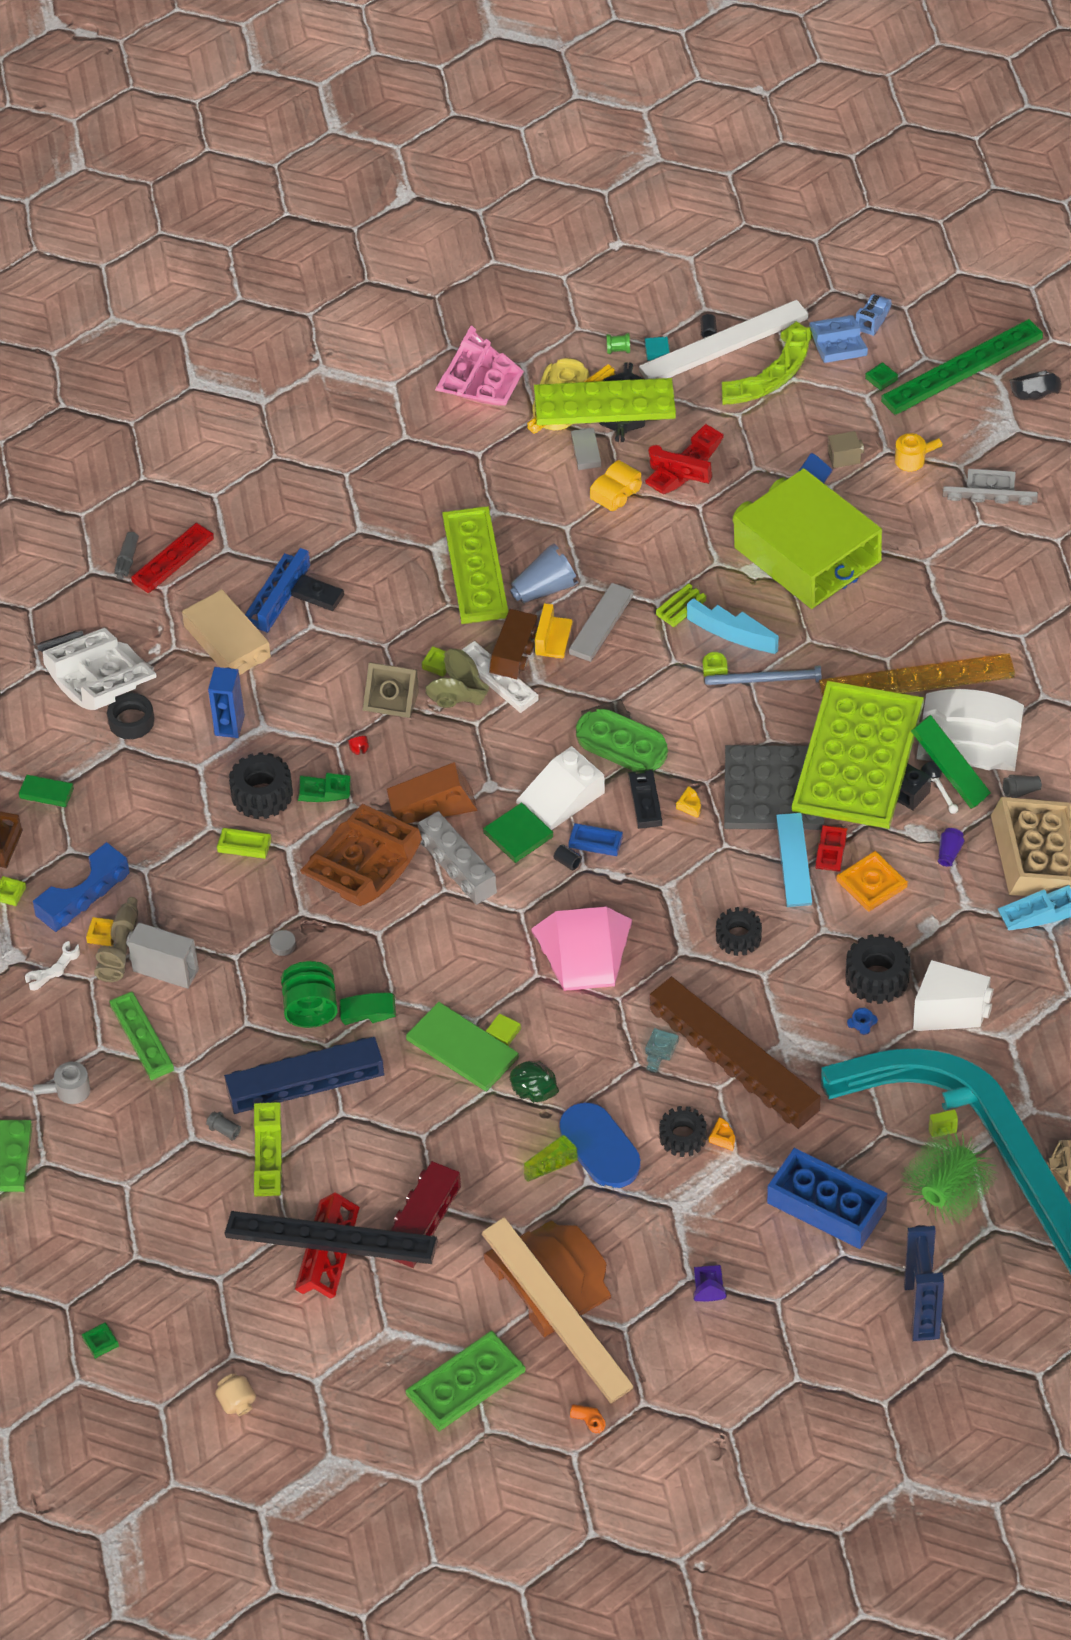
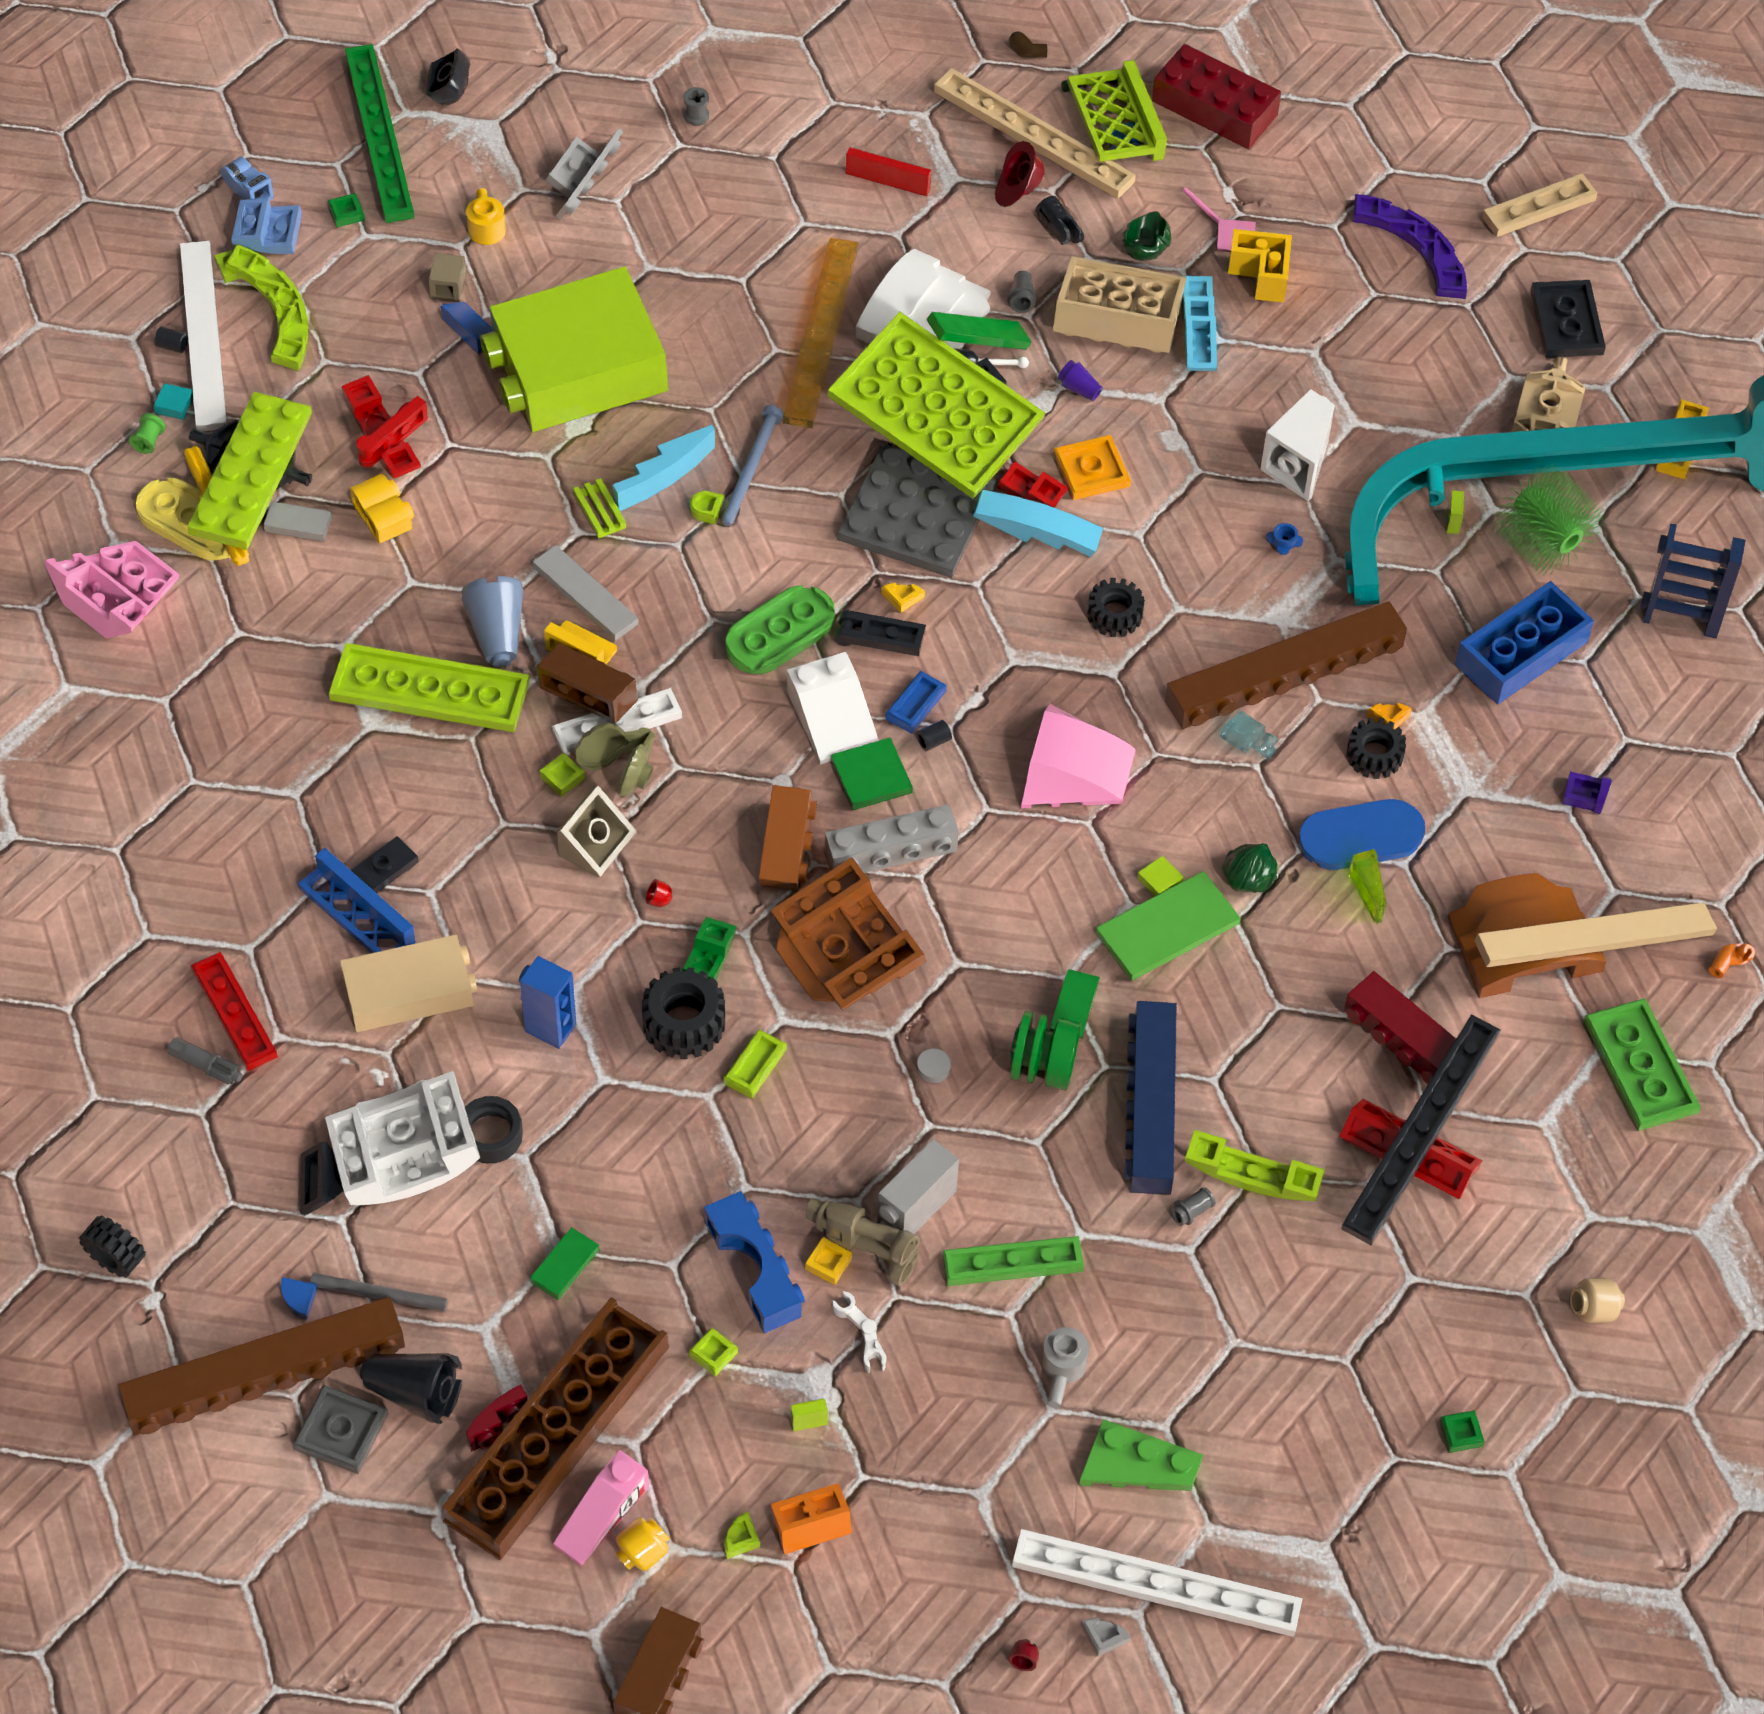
camera: 75 degrees left, 5 degrees up
black tyre [845,934,911,1004] -> none

